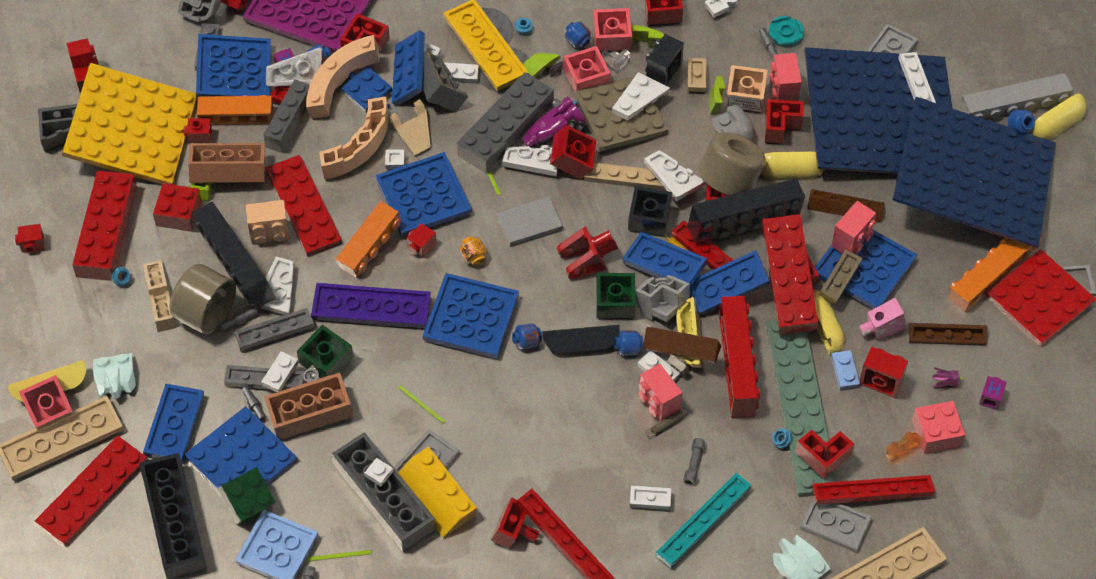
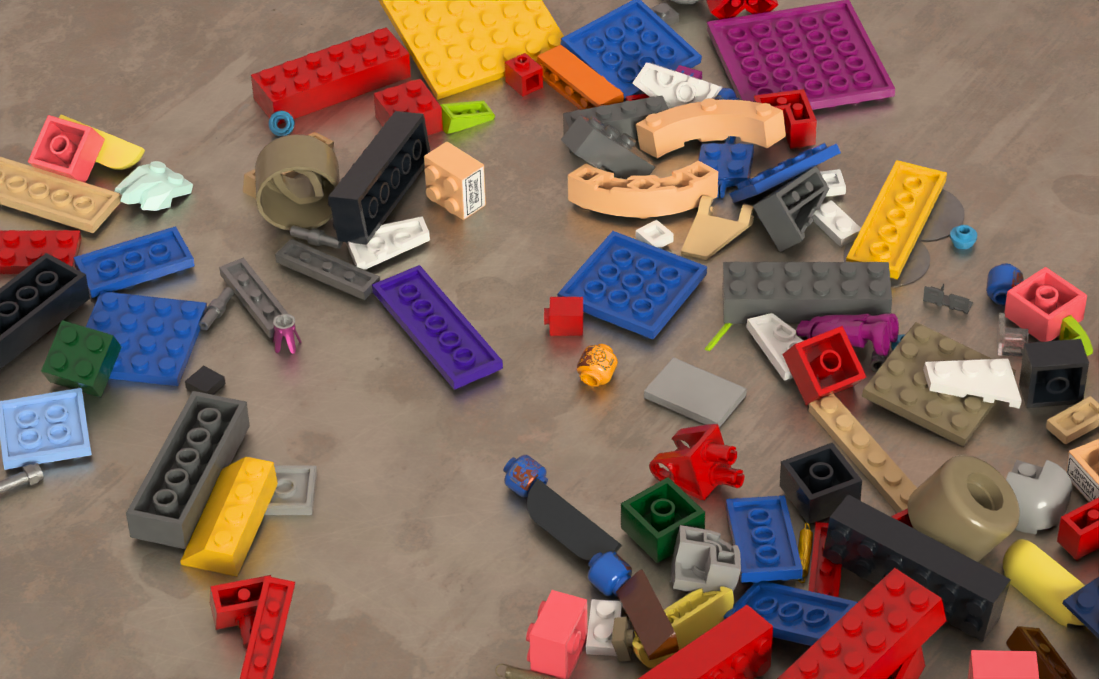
camera: 55 degrees right, 15 degrees down
red brick [15,224,45,253] -> none
nougat brick [188,143,266,184] -> none
white plate [261,352,299,392] -> none
nougat brick [264,373,354,440] -> none
red plate [265,155,342,257] -> none
dark green brick [297,324,354,378] -> none
lime piece [307,550,371,562] -> none
orange brick [335,201,401,278] -> none
white plate [364,458,393,486] -> none
lime piece [398,385,445,423] -> none
blue plate [423,273,519,359] -> none
lime slope [523,53,561,78] -> none
coral brick [563,46,611,91] -> none
white wing [644,150,707,201] -> none
lime slope [709,76,725,114] -> none
none -> black tile [185,365,226,395]
none -> dark grey wedge [561,115,655,179]

